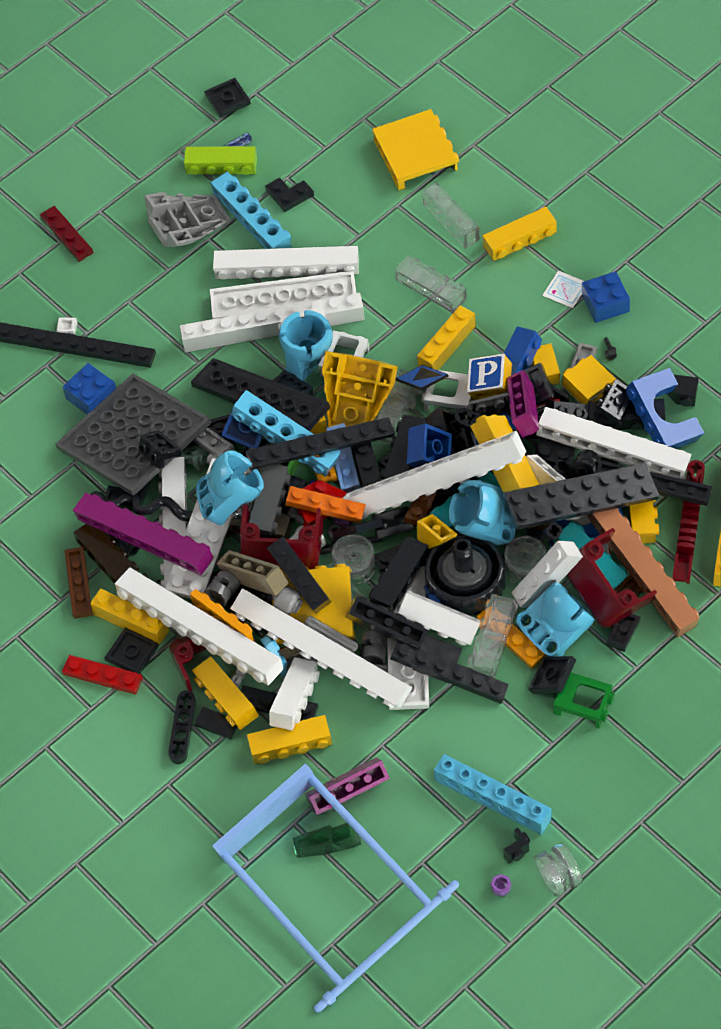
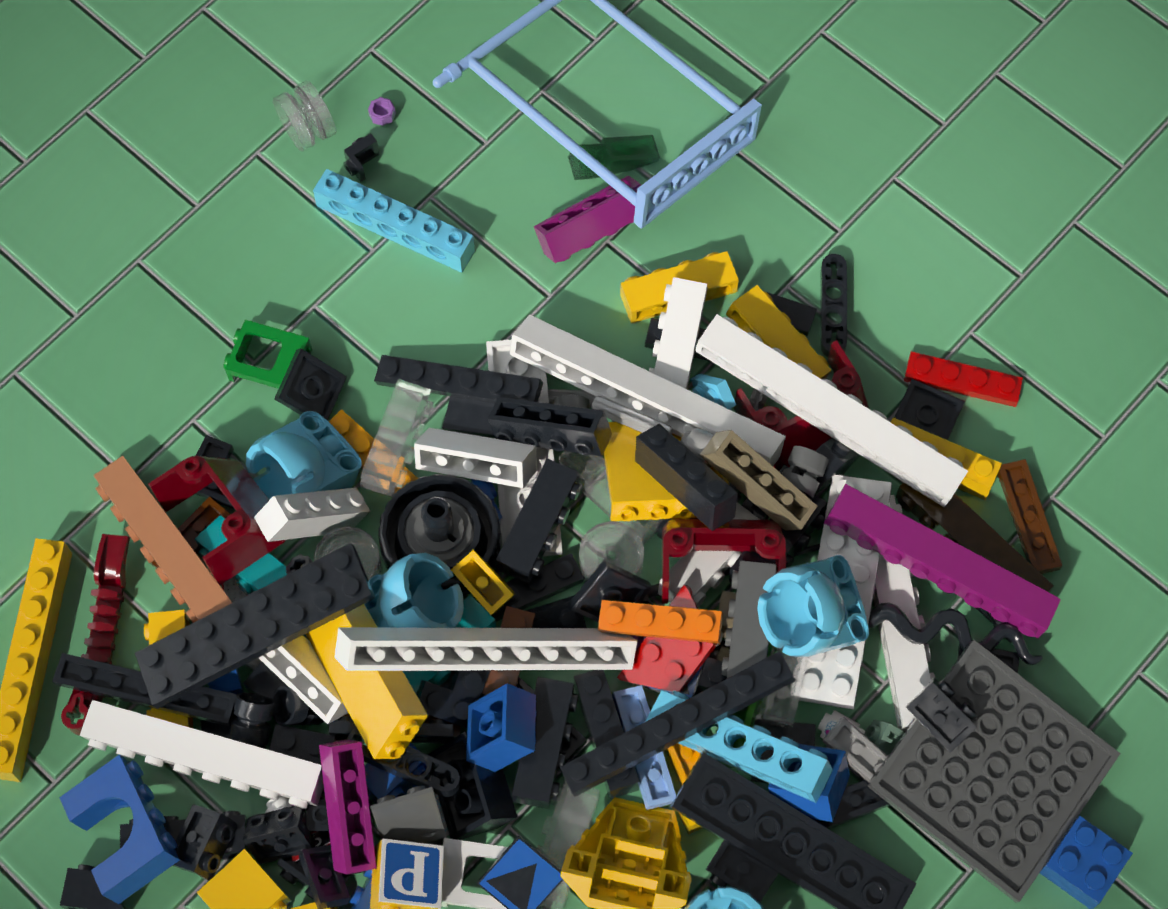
camera: 170 degrees right, 10 degrees up
light orange plate [190,589,254,641] -> none

